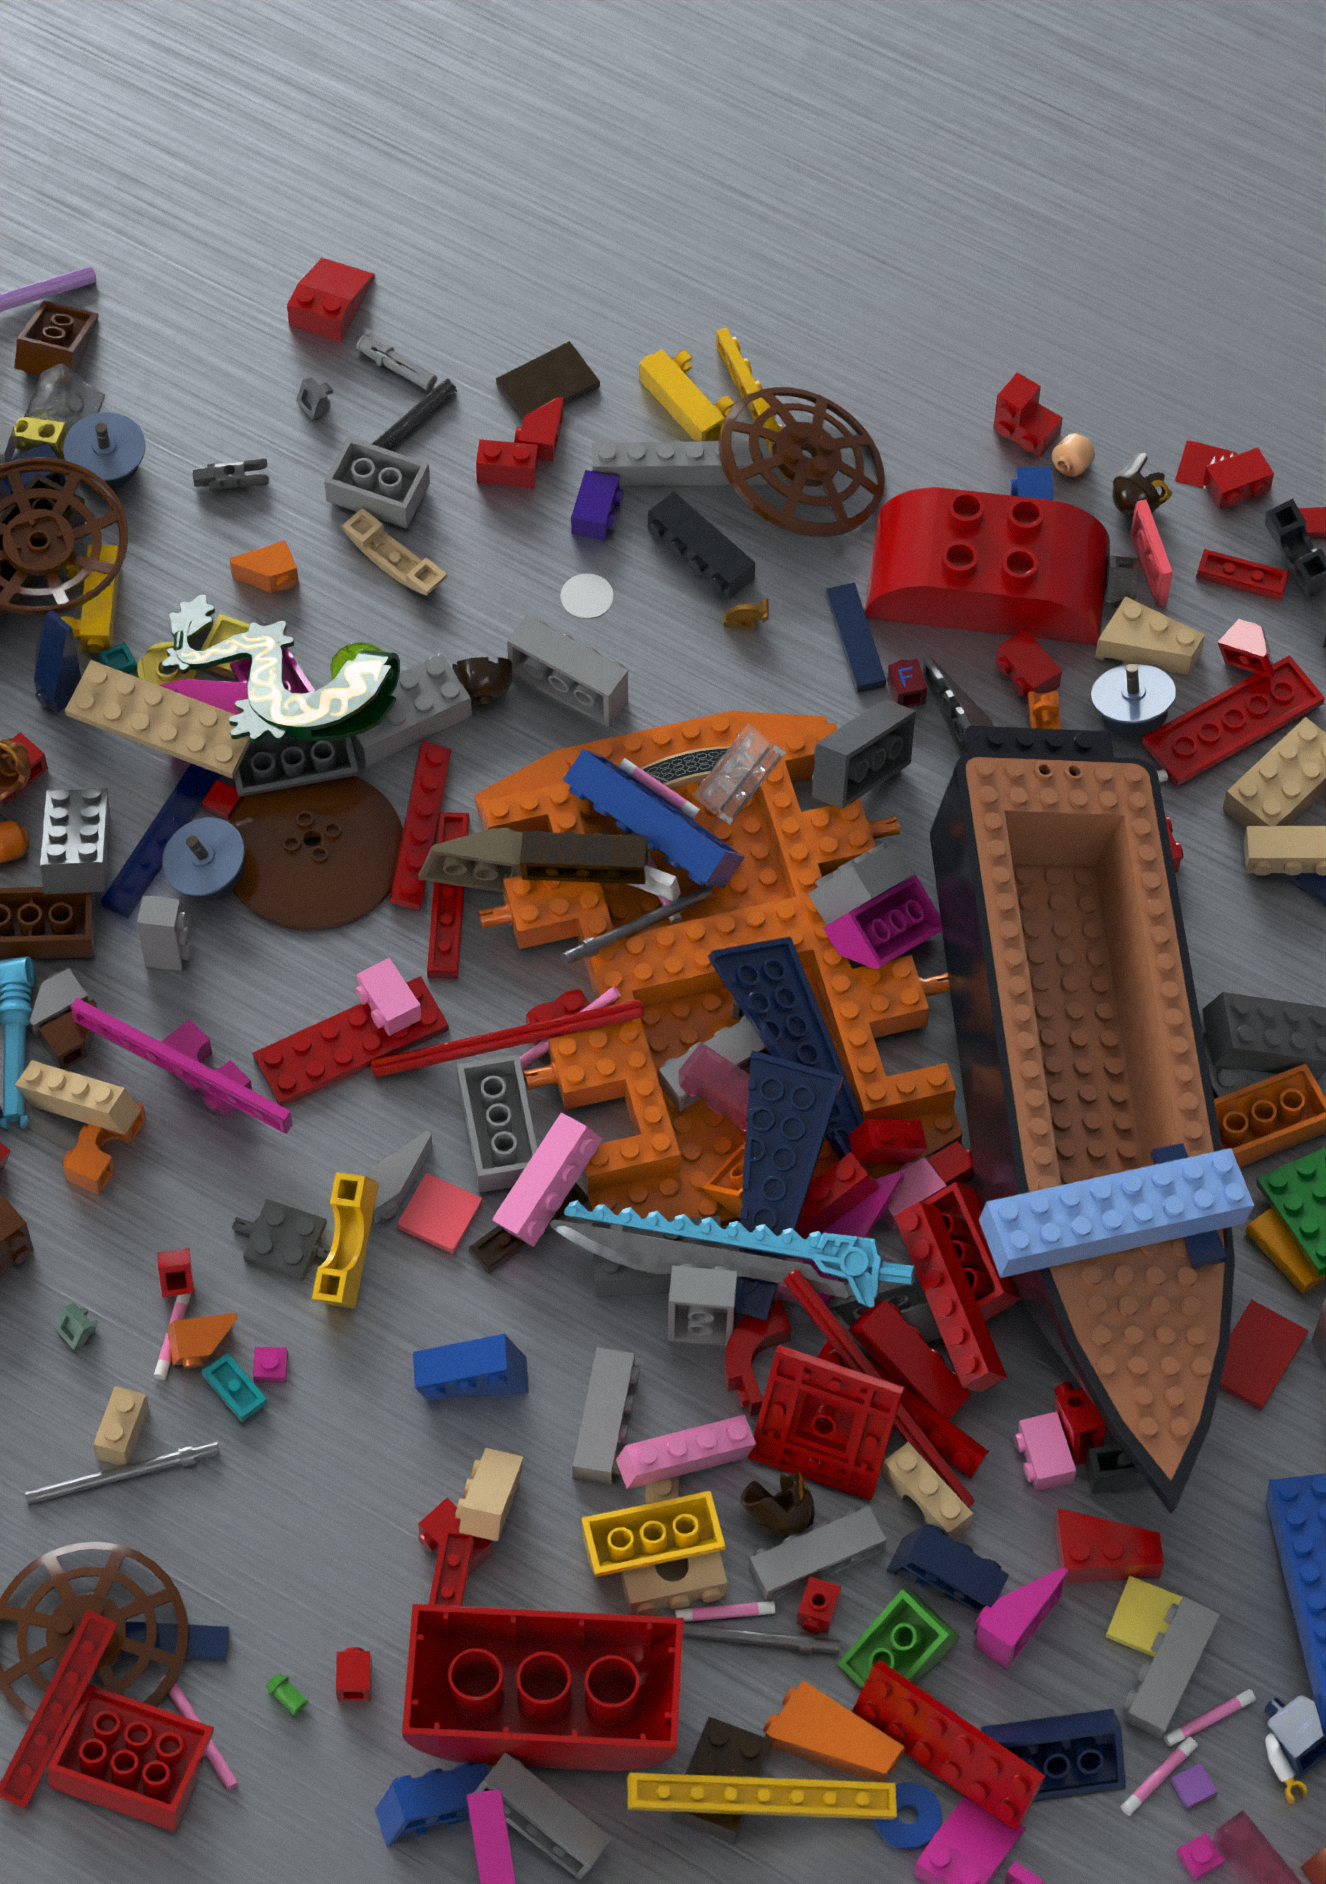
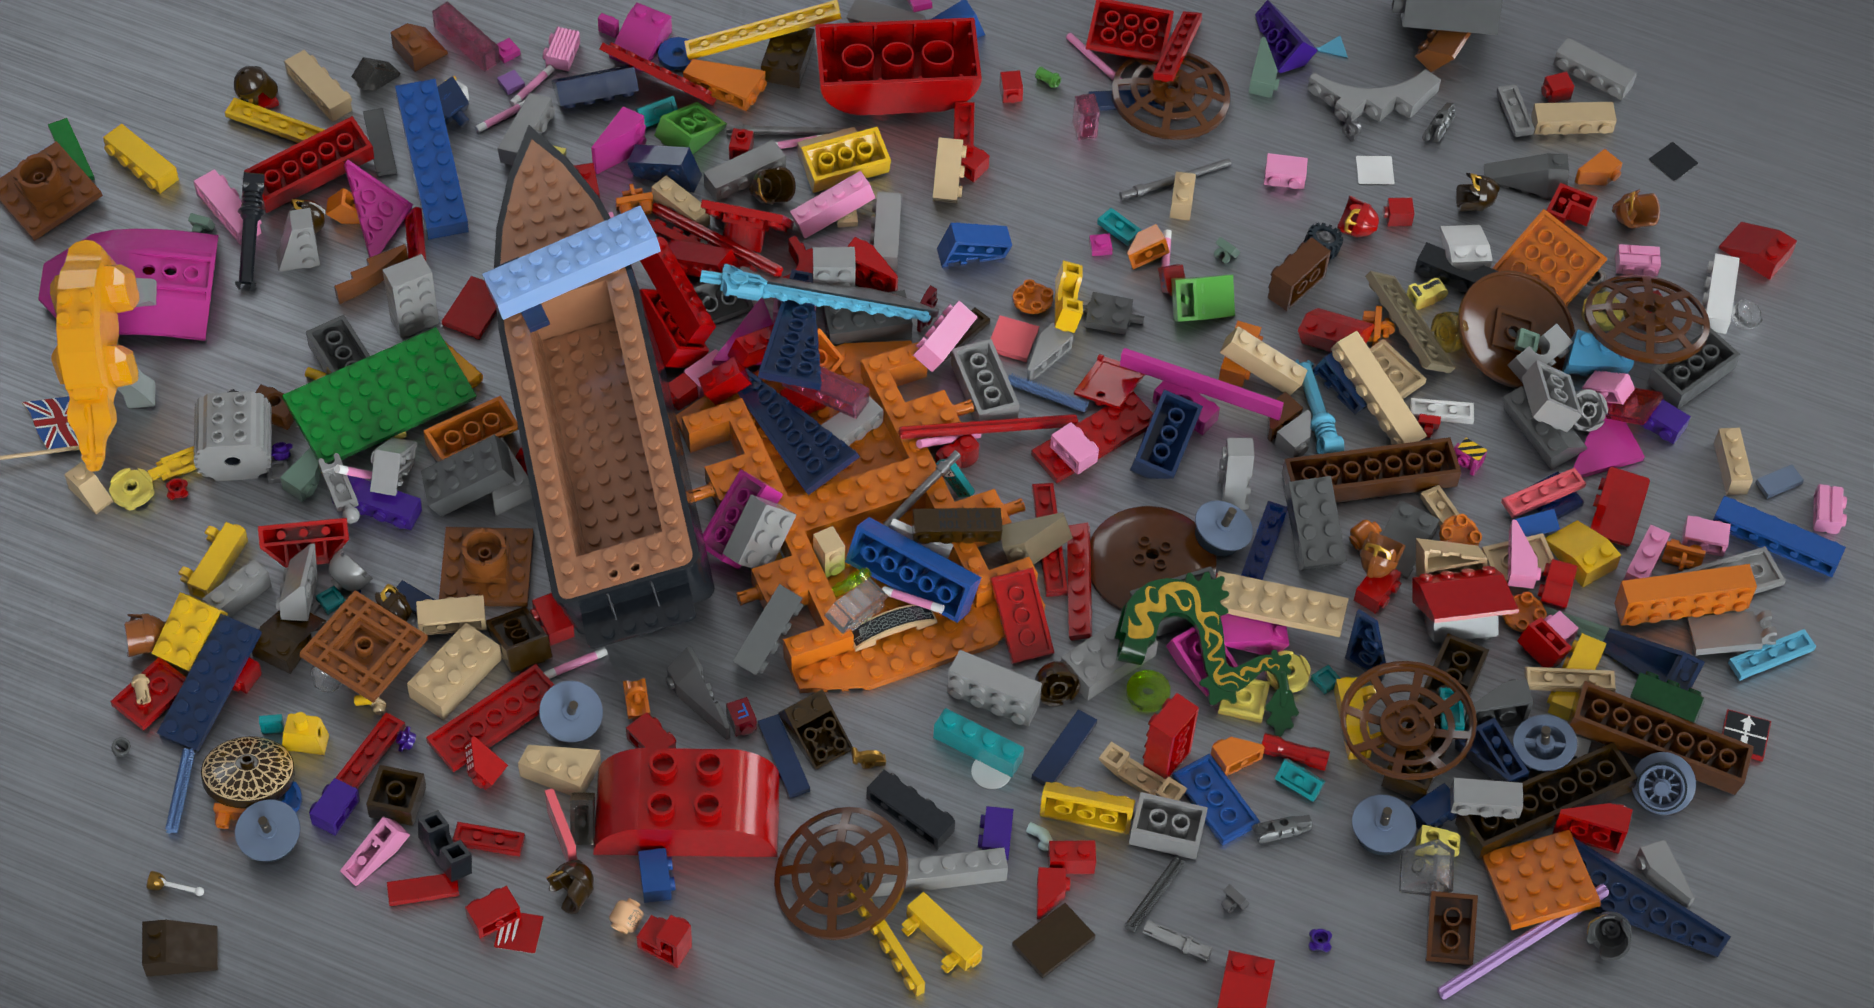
camera: 170 degrees right, 5 degrees down
none -> dark orange piece [439,527,534,607]
none -> dark brown slope [486,606,553,673]
none -> bright pink brick [543,26,580,72]
none -> orange hips [615,183,653,215]
none -> teal plate [635,95,678,127]
none -> dark brown slope [778,689,853,770]
none -> tan brick [813,526,845,577]
none -> clear neon green tile [832,567,872,597]
none -> red slope [847,237,898,292]
none -> dark red slope [917,285,938,332]
none -> teal brick [933,708,1024,778]
none -> teal tile [936,459,975,497]
none -> red tile [990,567,1055,664]
none -> medium blue axle [1008,373,1089,413]
none -> orange dish [1012,279,1053,314]
none -> light aqua arm [1026,822,1053,852]
none -> dark blue tile [1031,709,1097,786]
none -> yellow slope [1040,782,1136,834]
none -> clear pink brick [1072,94,1100,140]
none -> container [1074,354,1145,409]
none -> dark blue slope [1130,389,1203,479]
none -> red brick [1142,693,1199,779]
none -> bright green slope [1171,275,1235,322]
none -> blue tile [1172,753,1260,846]
none -> red axle [1262,733,1330,771]
none -> teal plate [1274,758,1325,801]
none -> dark purple plate [1308,929,1332,952]

